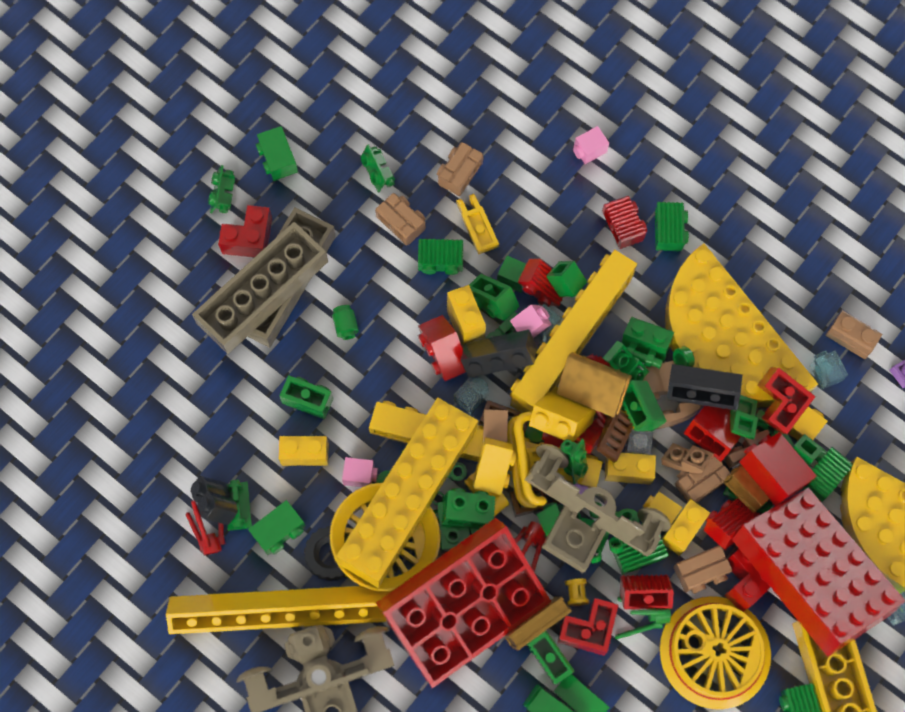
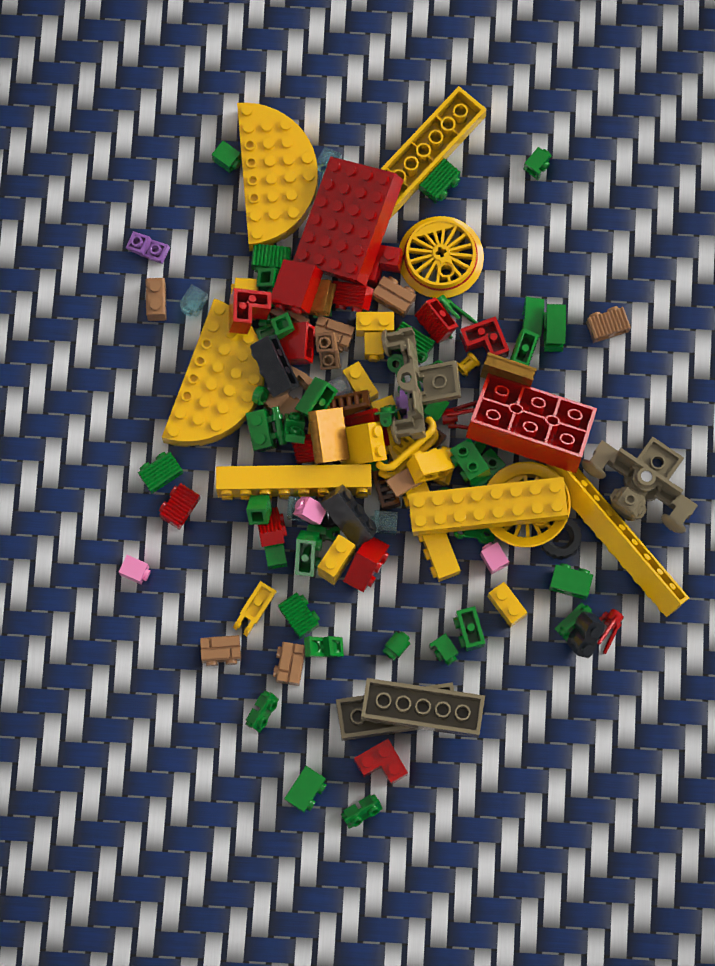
camera: 125 degrees left, 5 degrees up
none -> green slope [304,636,344,657]
none -> green brick [429,633,459,666]

